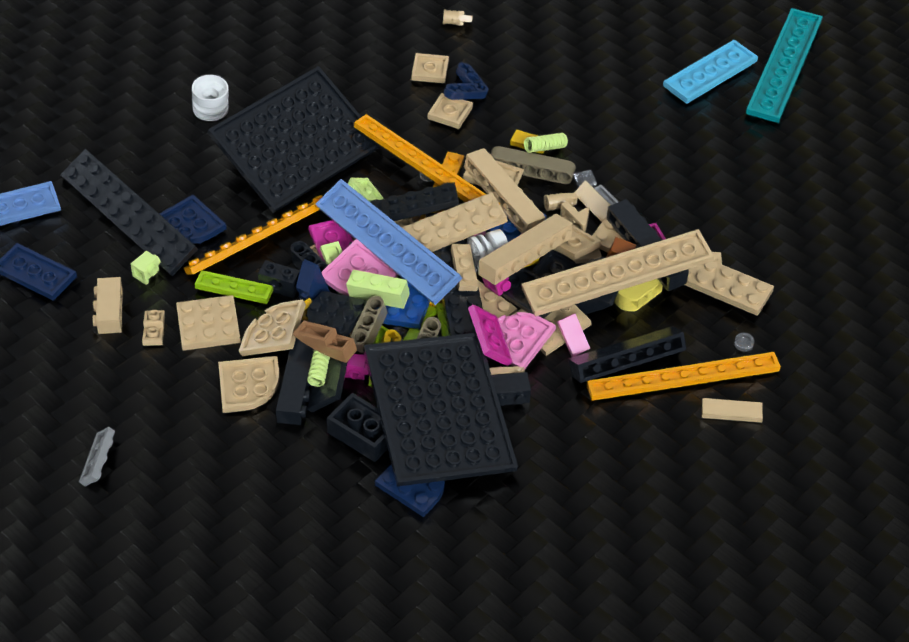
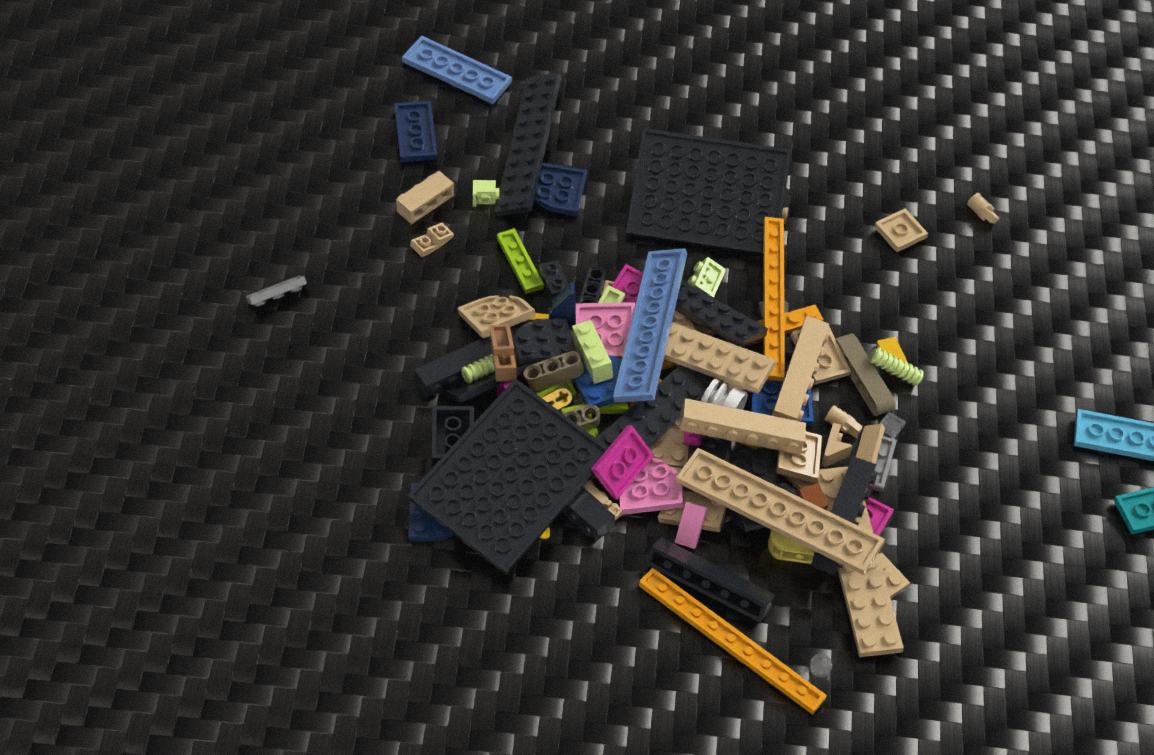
camera: 50 degrees right, 5 degrees up
tan plate [176,295,241,351] -> none
light orange plate [184,191,328,275] -> none
white wheel [192,75,229,121] -> none
tan plate [218,356,280,413] -> none
tan plate [428,93,473,129] -> none
dark blue beam [443,62,489,100] -> none
tan plate [451,244,478,291] -> none
tan tile [702,398,763,423] -> none

